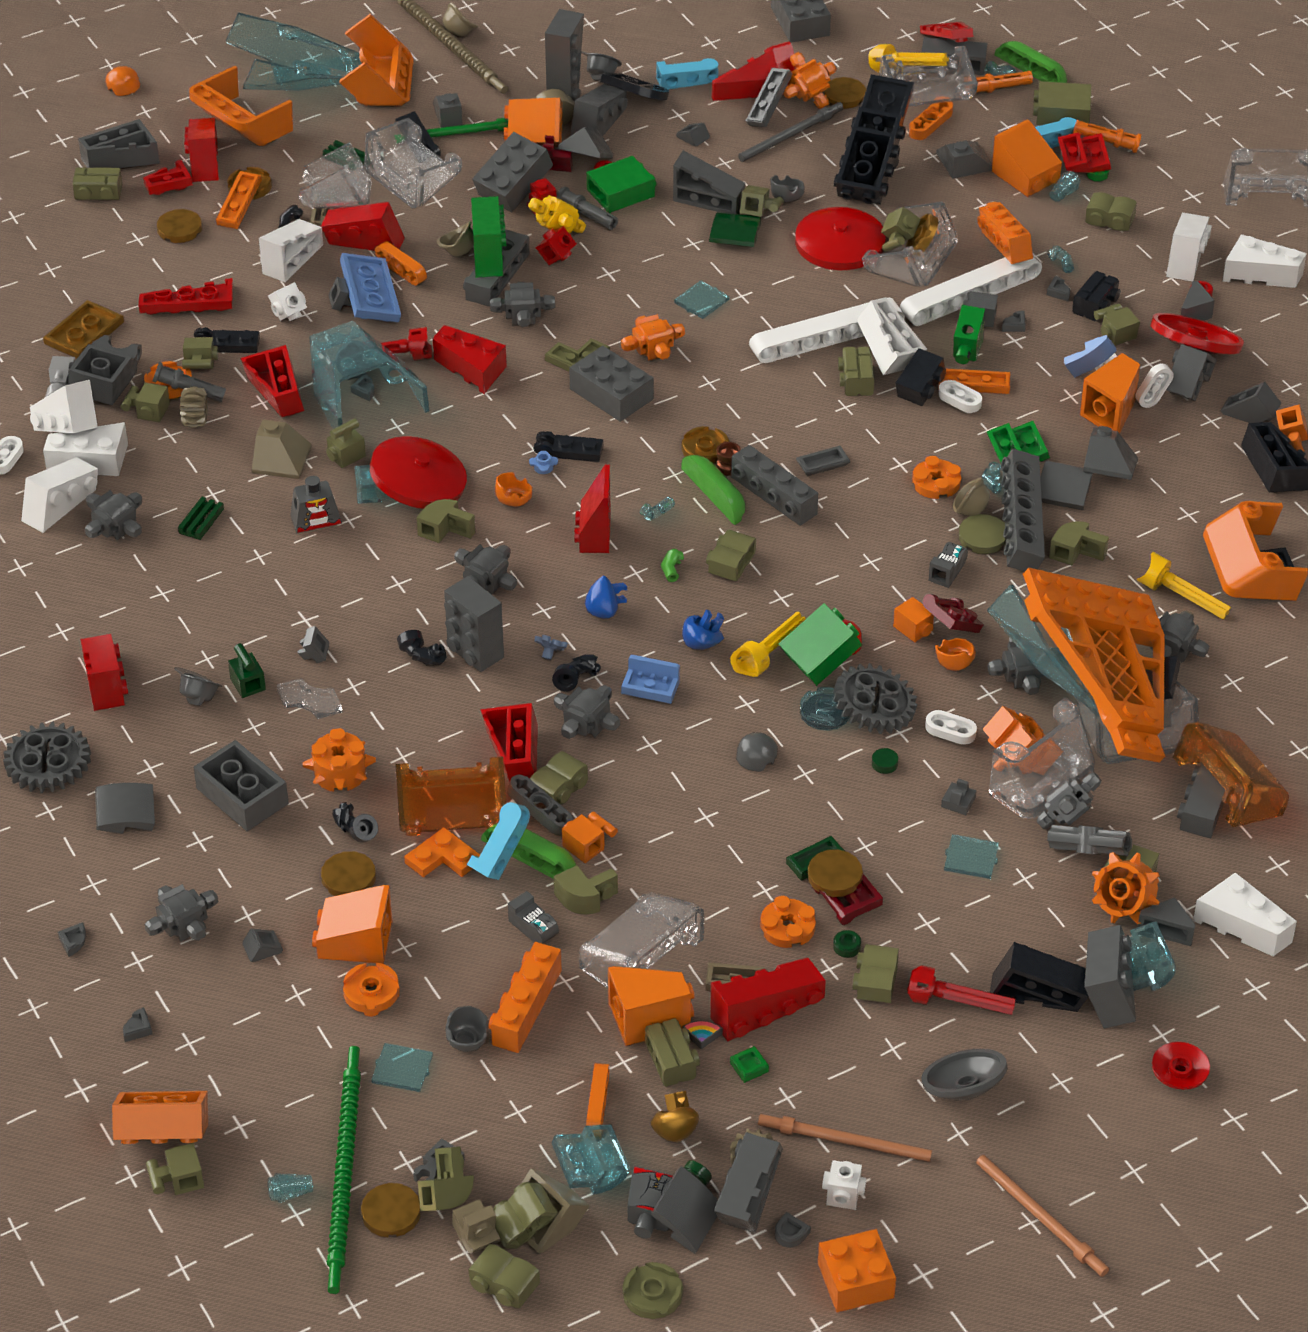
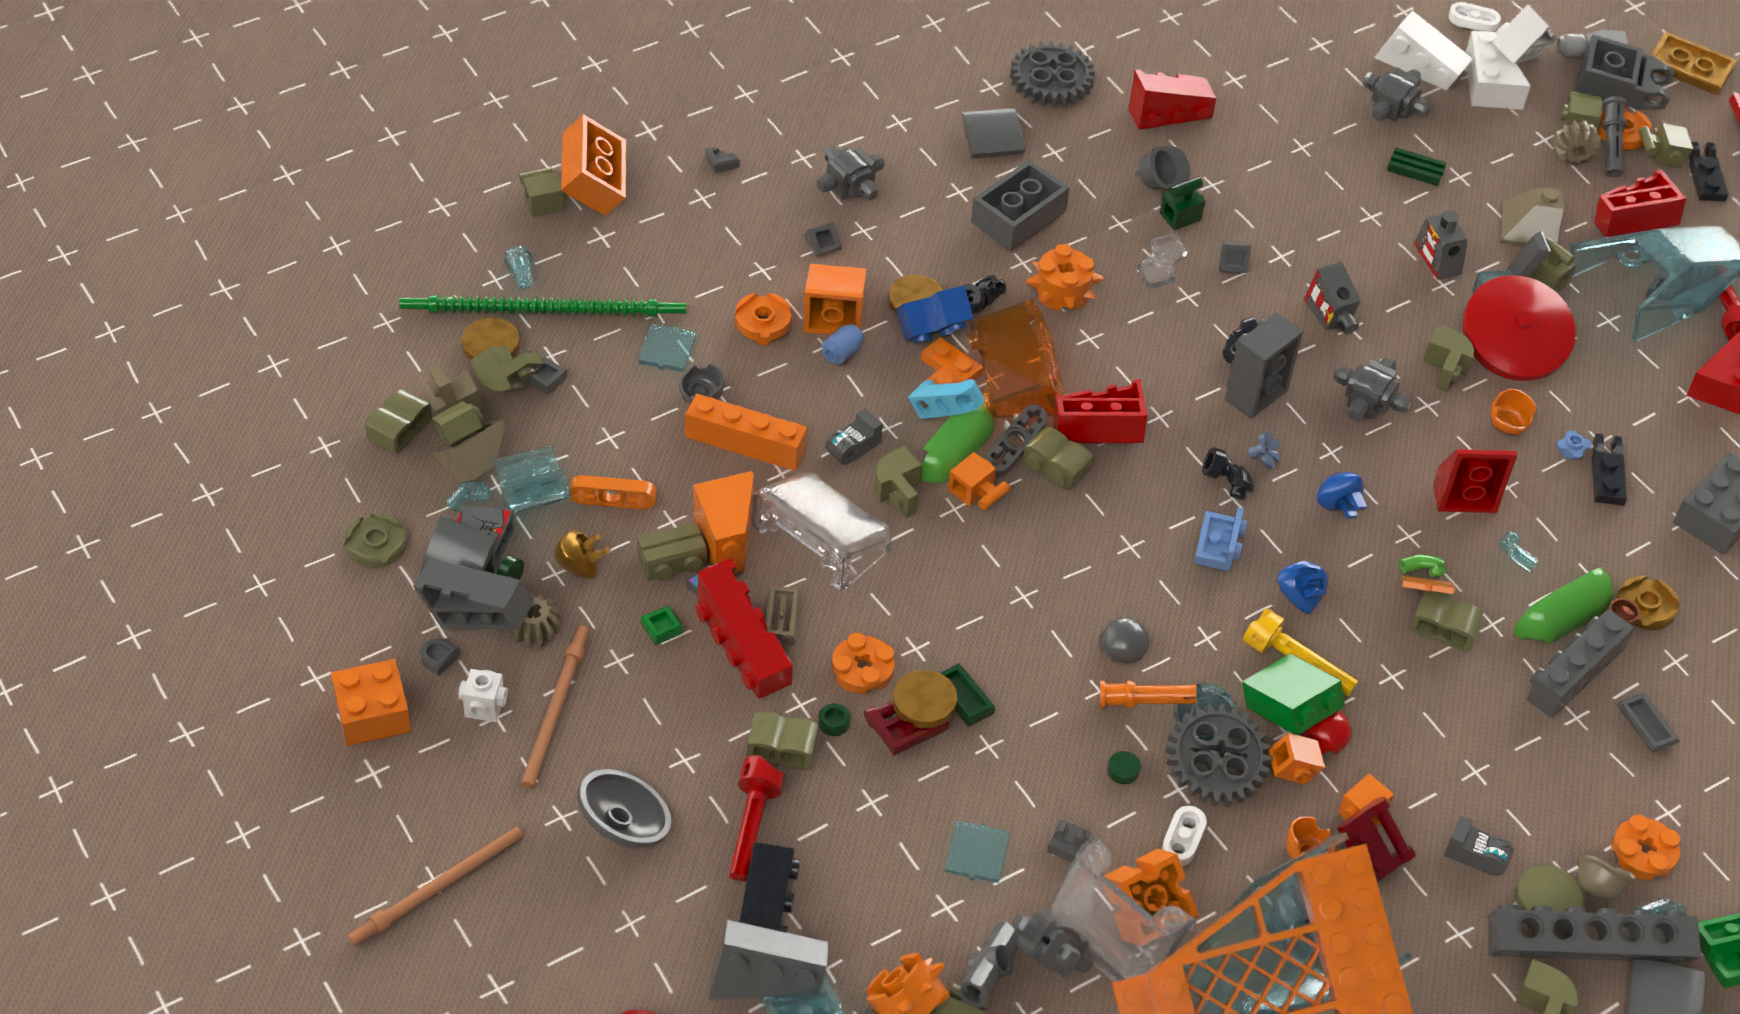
camera: 85 degrees right, 5 degrees up
dark grey tile [58,922,86,957] -> none
dark grey piece [554,685,620,739] -> none
none -> clear light blue arm [445,482,491,512]
none -> medium blue brick [822,324,864,364]
none -> blue brick [896,285,974,344]
none -> orange pin [1100,680,1197,709]
none -> orange brick [1268,733,1325,784]
none -> dark grey torso [1304,261,1360,334]
none -> orange piece [1401,575,1455,594]
none -> dark grey tile [1507,231,1551,278]

